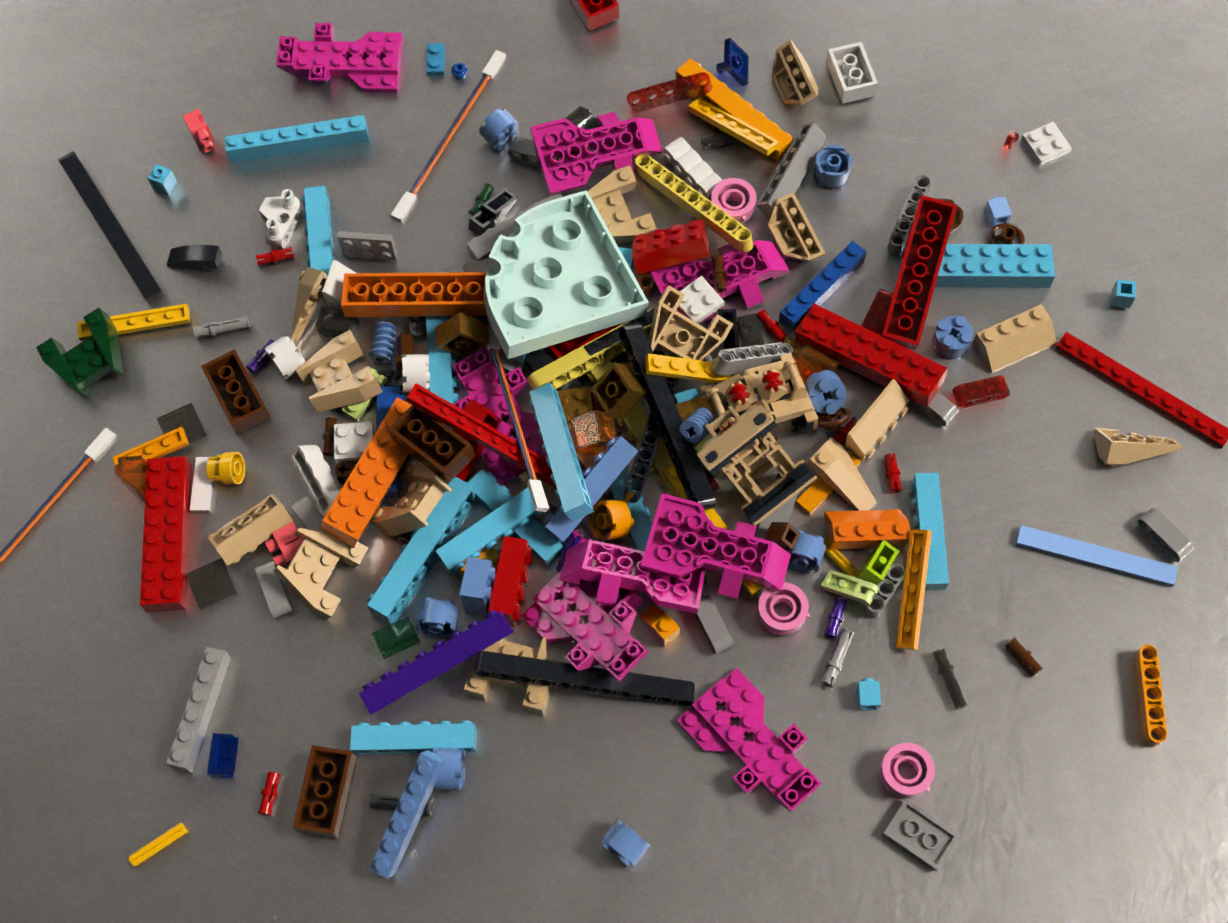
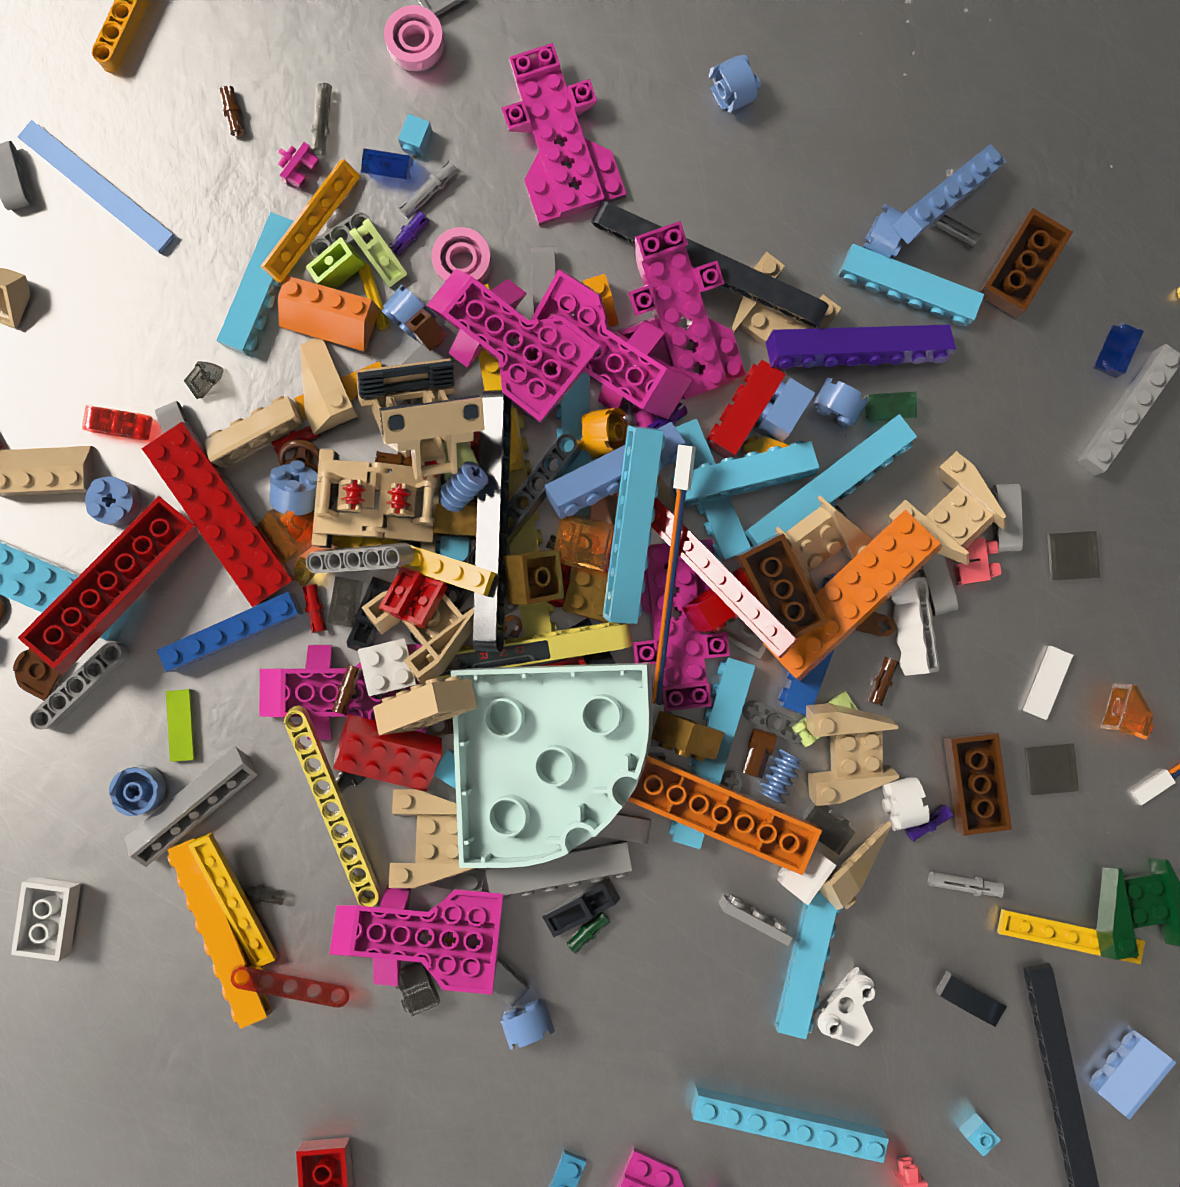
camera: 160 degrees left, 20 degrees up
light orange tile [112,427,189,476] -> none
red brick [140,456,192,612] -> none
yellow piece [206,452,245,485] -> none
tan slope [208,493,294,566] -> none
red pin [256,247,294,266] -> none
red pin [258,772,281,816] -> none
white brick [334,421,376,468] -> none
piece [391,50,506,222] -> none
white brick [402,354,430,393] -> none
blue plate [451,63,468,79] -> none
white brick [663,137,722,200] -> none
bright pink piece [711,178,756,224] -> none
clear blue tile [716,38,749,86] -> none
tan wedge [768,192,826,262] -> none
tan wedge [771,40,819,105] -> none
clear red beam [861,288,892,334] -> none
red pin [884,453,902,493] -> none
none -> lime tile [166,689,196,762]
none -> clear smoke tile [184,361,224,399]
none -> dark pink hips [277,142,319,188]
none -> clear blue hinge [360,148,414,180]
none -> tan brick [373,676,477,735]
none -> red slope [379,566,448,629]
none -> slope [1088,1030,1176,1120]

